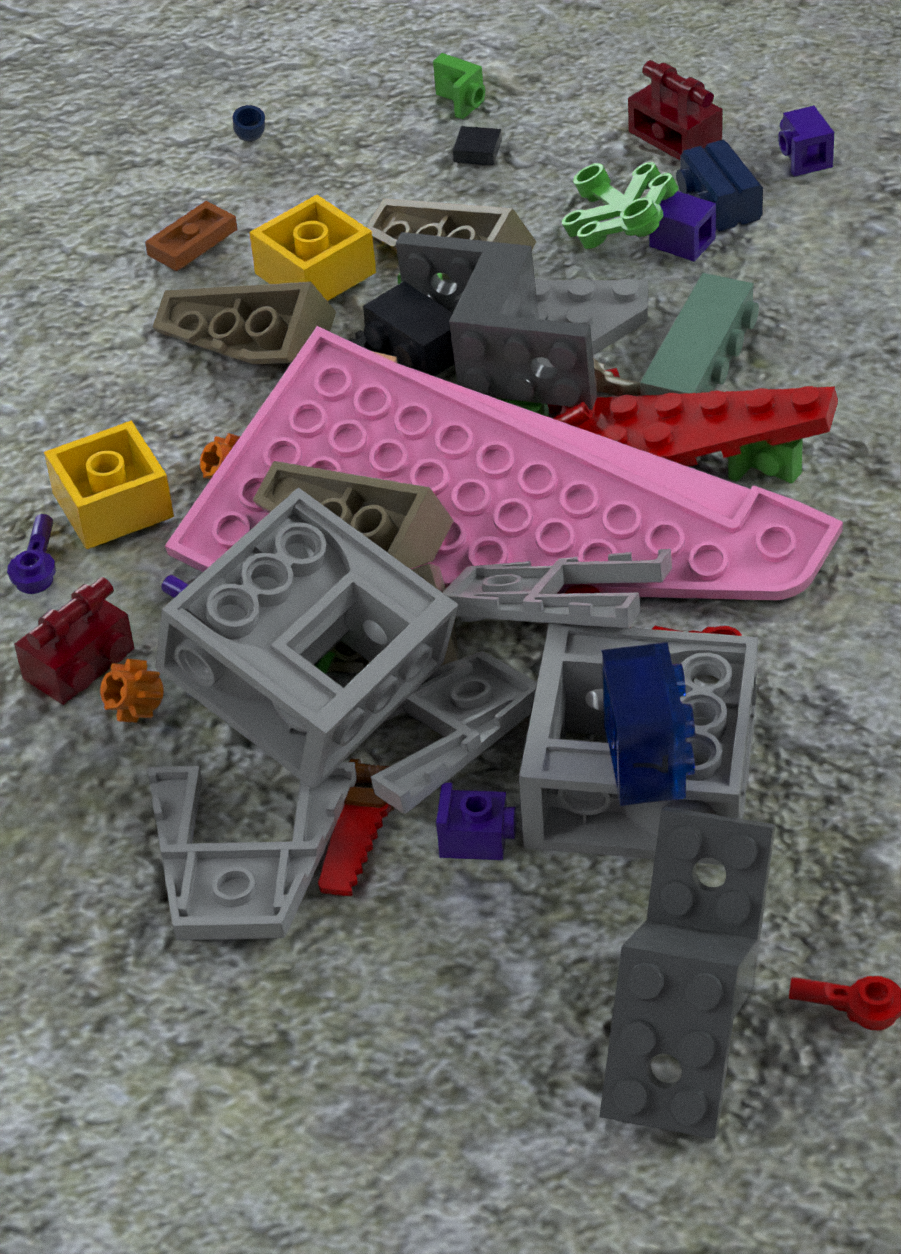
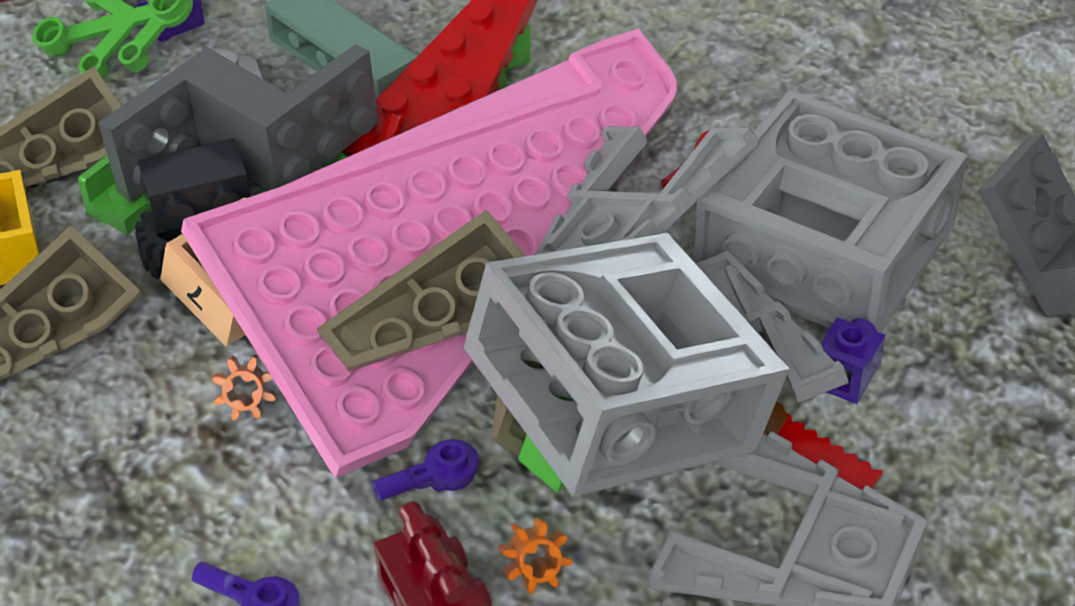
camera: 70 degrees left, 0 degrees up
yellow brick [44,420,174,550] -> none
clear blue brick [601,642,695,806] -> none

